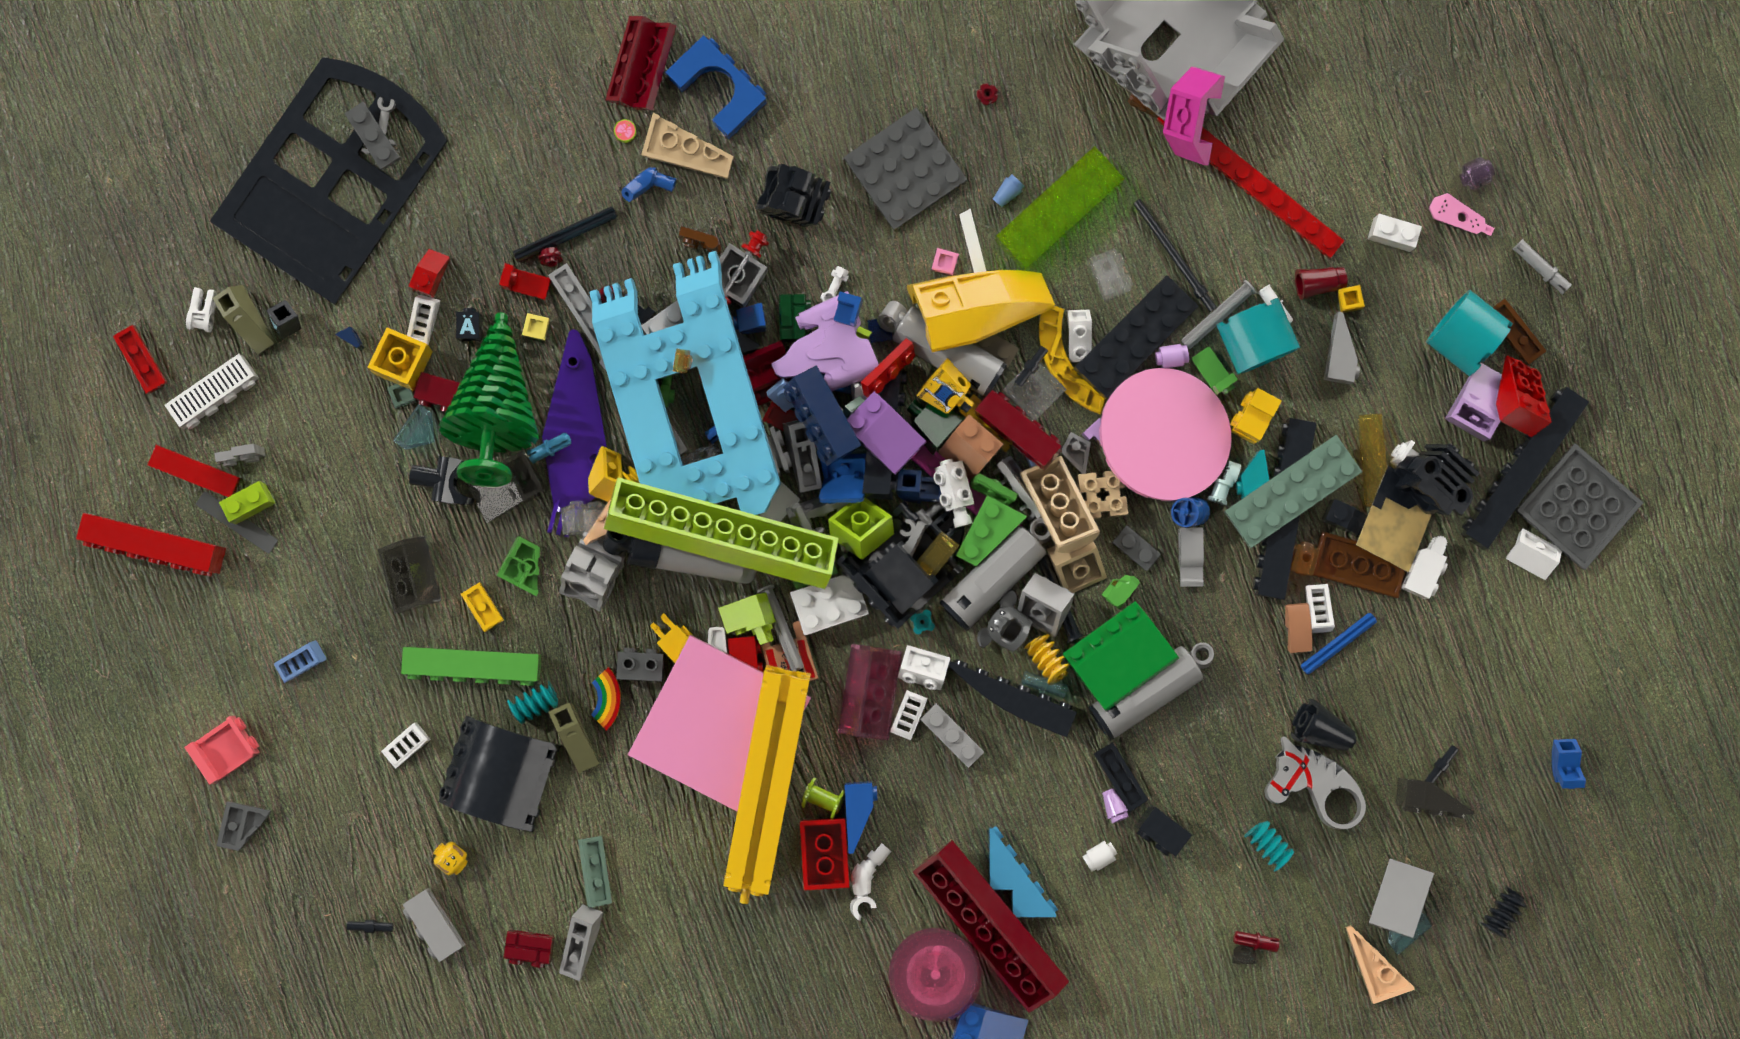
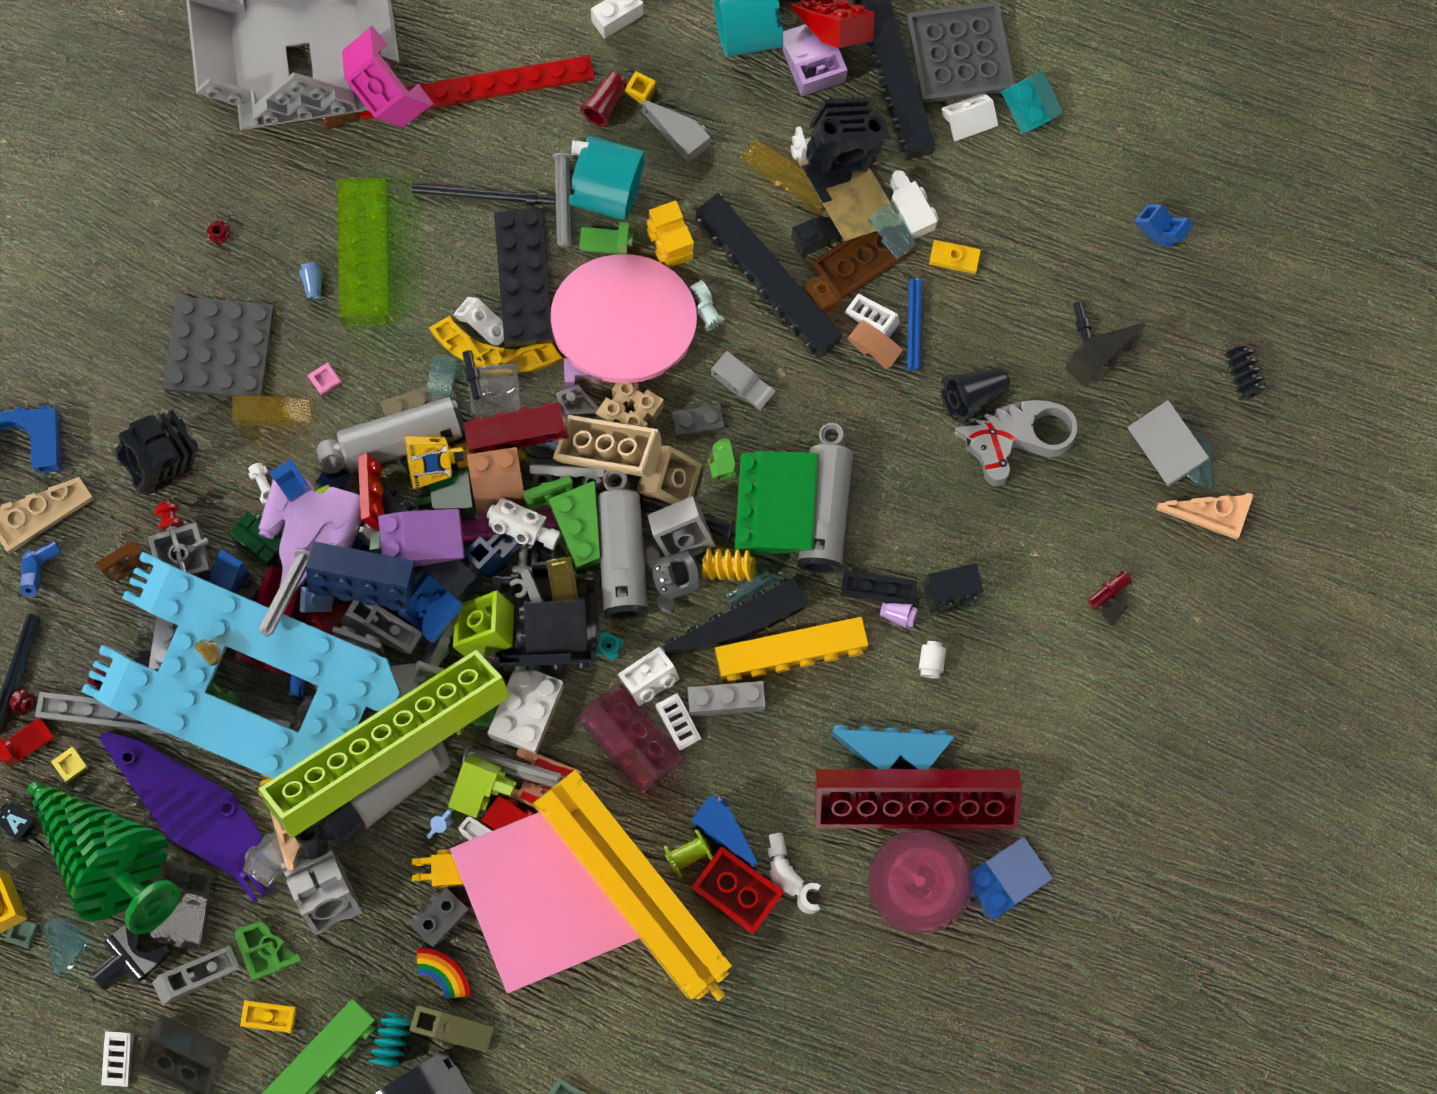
camera: 55 degrees left, 10 degrees down
dark red brick [413,372,461,412] -> none
dark azure axle [527,433,571,464] -> none
yellow slope [588,446,622,502] -> none
yellow wedge [907,270,1055,352] -> none
white sticker [959,209,986,273] -> none
clear brick [1088,248,1133,303] -> none
lavender brick [1155,344,1189,368] -> none
blue wheel [1171,497,1210,527] -> none
sand green plate [1224,435,1362,548] -> none
teal slope [1236,450,1269,499] -> none
teal piece [1244,821,1294,872] -> none
none -> white slope [101,1031,135,1087]
none -> light grey slope [152,945,240,1006]
none -> light grey hand [173,538,209,561]
none -> clear yellow slope [232,396,311,427]
none -> light grey axle [259,549,310,637]
none -> clear light blue slope [426,354,458,398]
none -> light blue piece [426,808,454,839]
none -> yellow brick [715,617,868,683]
none -> clear light blue slope [868,203,916,259]
none -> yellow plate [929,240,981,274]
none -> teal slope [1001,70,1063,134]

